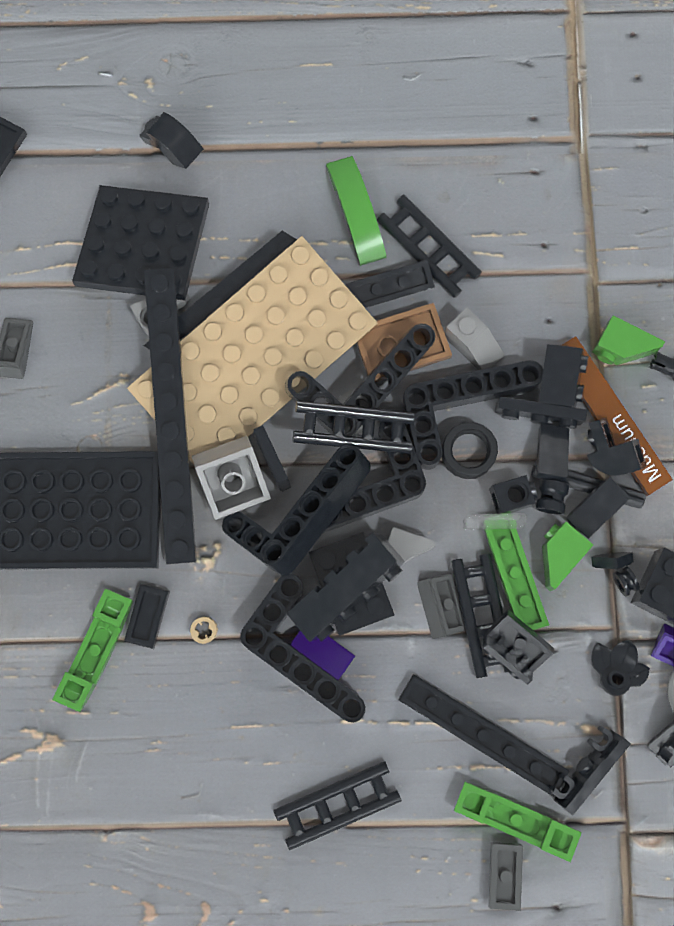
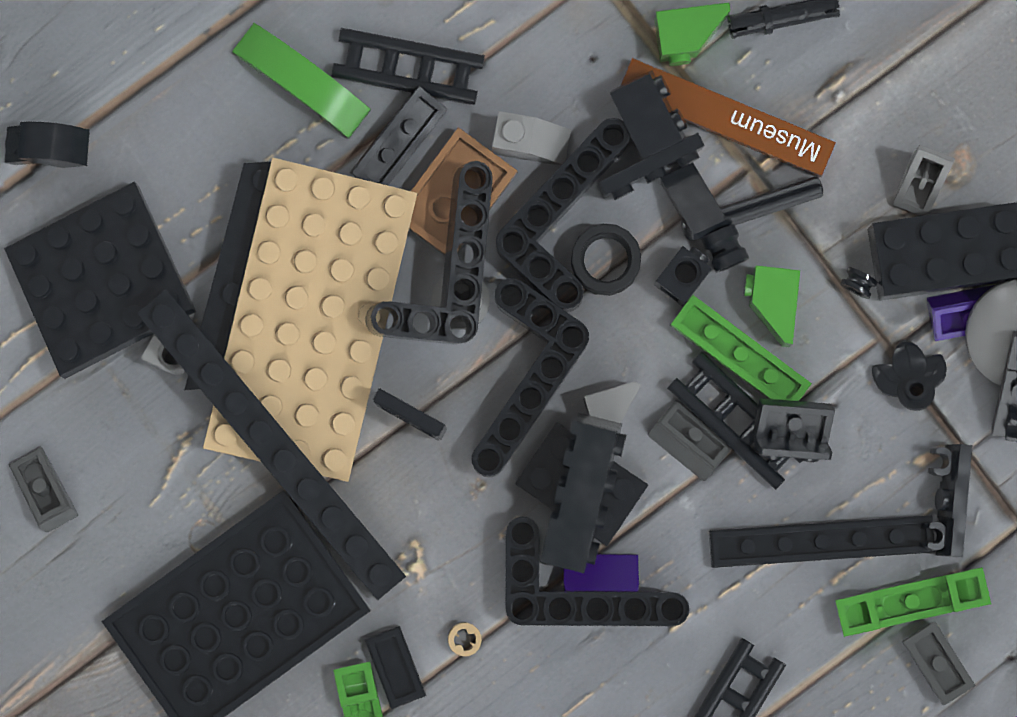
camera: 35 degrees left, 5 degrees up
light grey brick [192,436,271,520] -> none
black beam [222,443,371,576] -> none
black bar [292,400,415,454] -> none
clear tile [463,513,527,530] -> none
black tile [566,476,631,539] -> none
black brick [587,417,647,476] -> none
black tile [591,552,634,570] -> none

